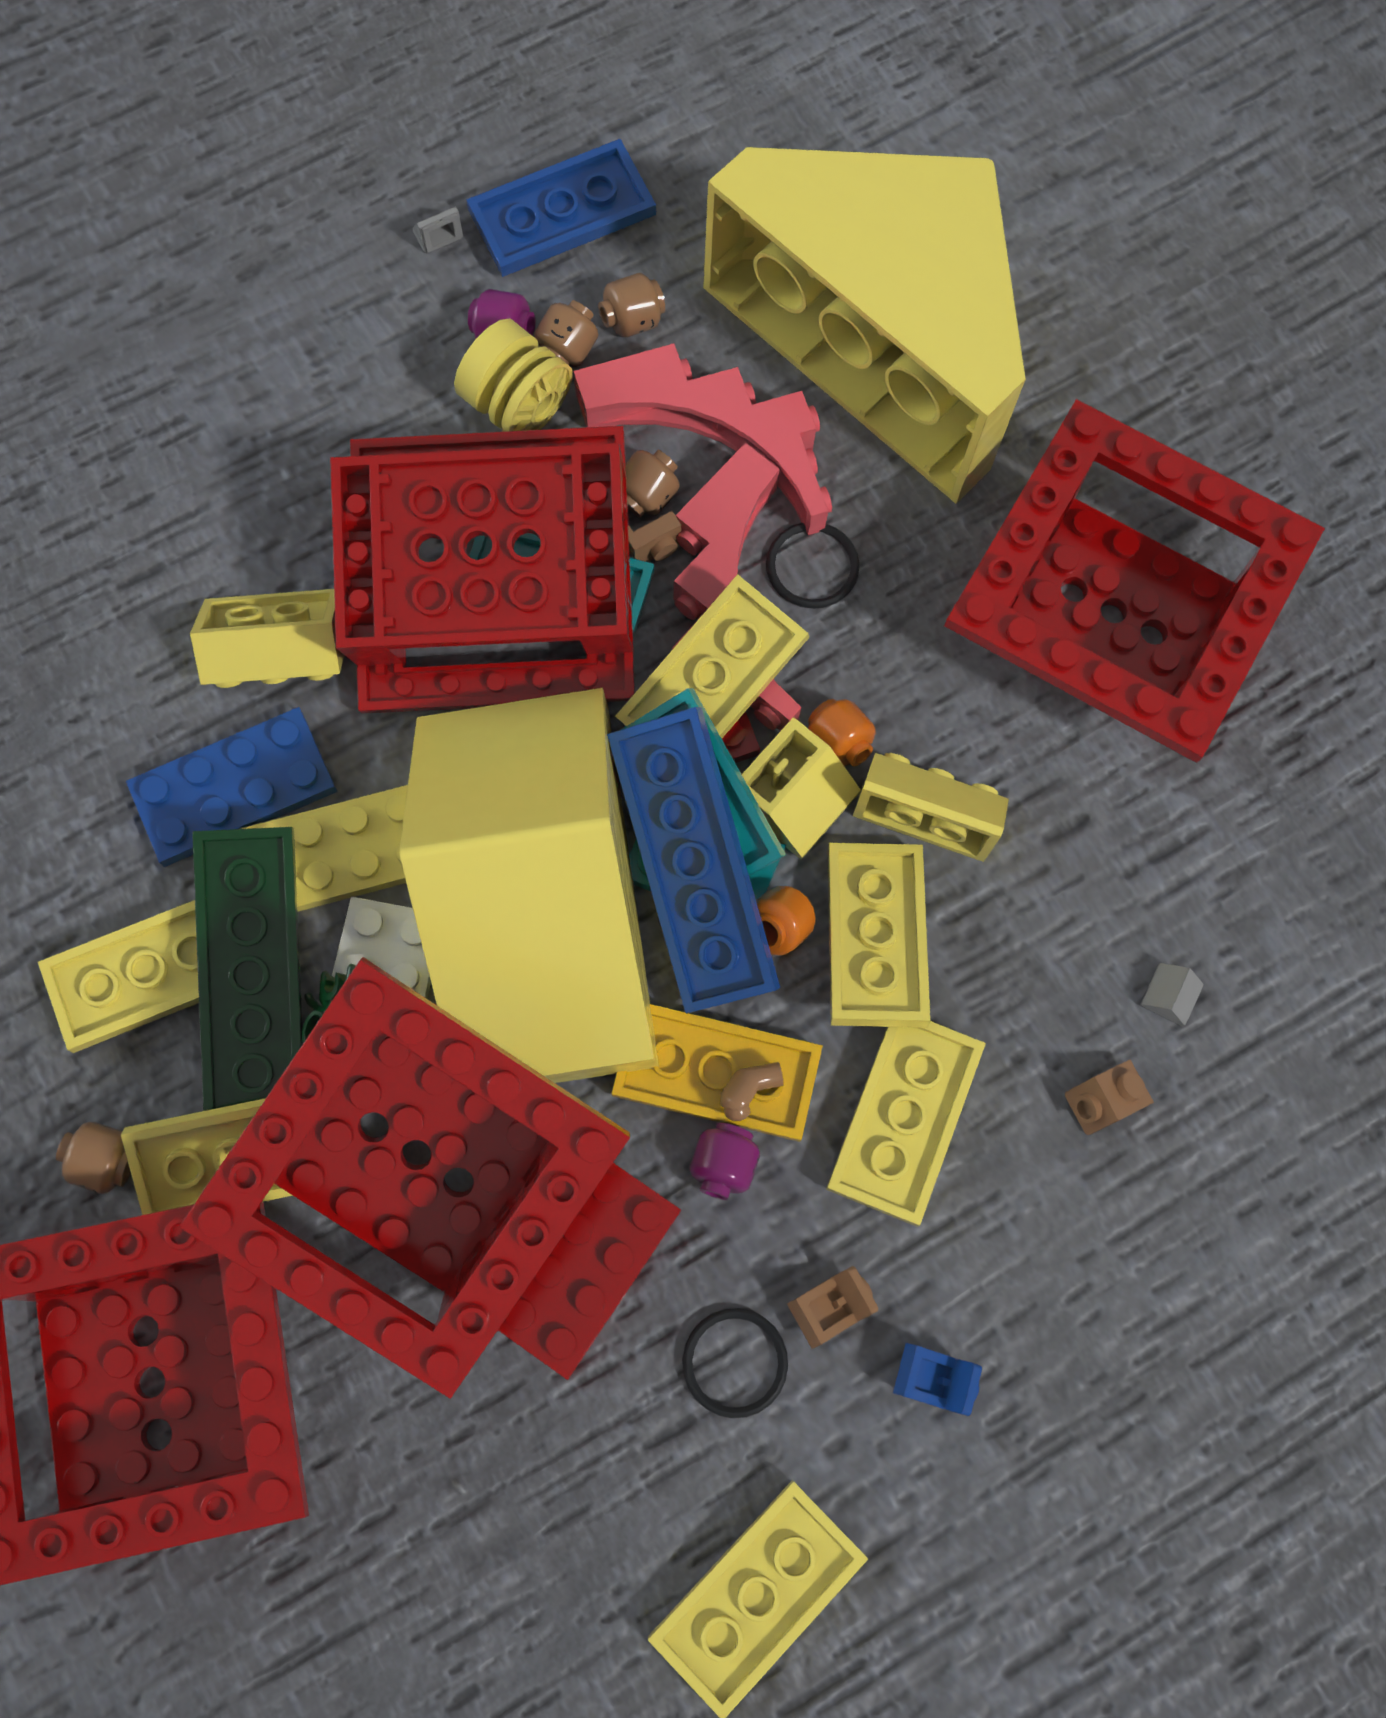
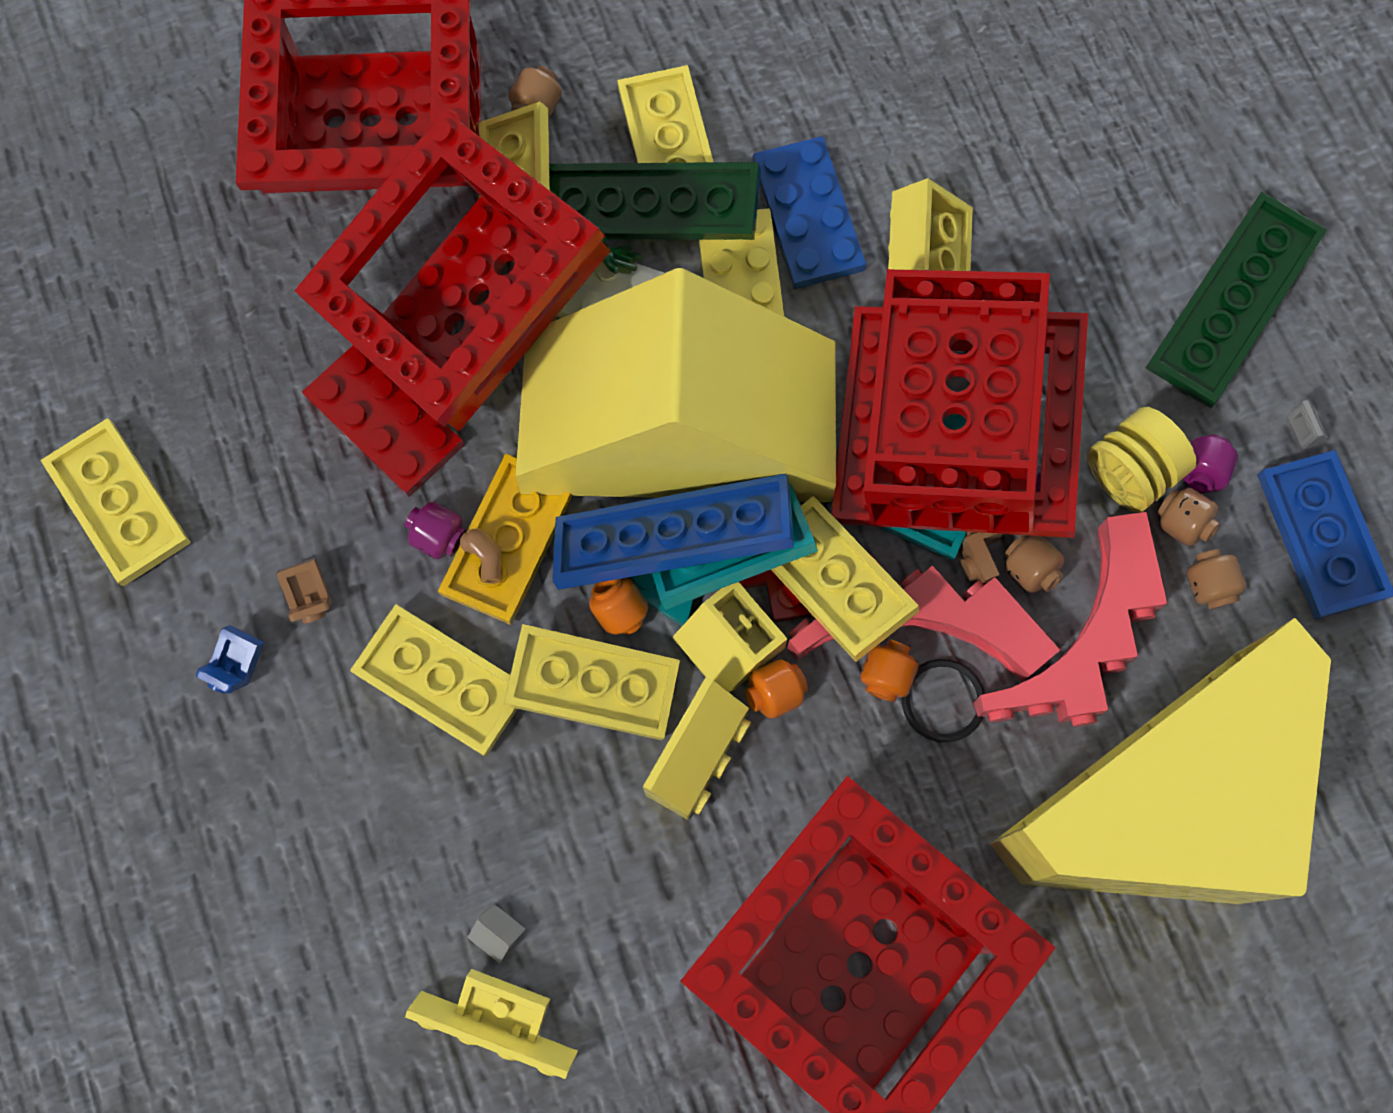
camera: 105 degrees right, 0 degrees up
black tyre [682,1308,788,1418] -> none
medium nougat bracket [1065,1060,1154,1135] -> none
none -> light yellow bracket [405,969,578,1079]
none -> orange head [860,640,919,703]
none -> dark green plate [1145,192,1327,408]

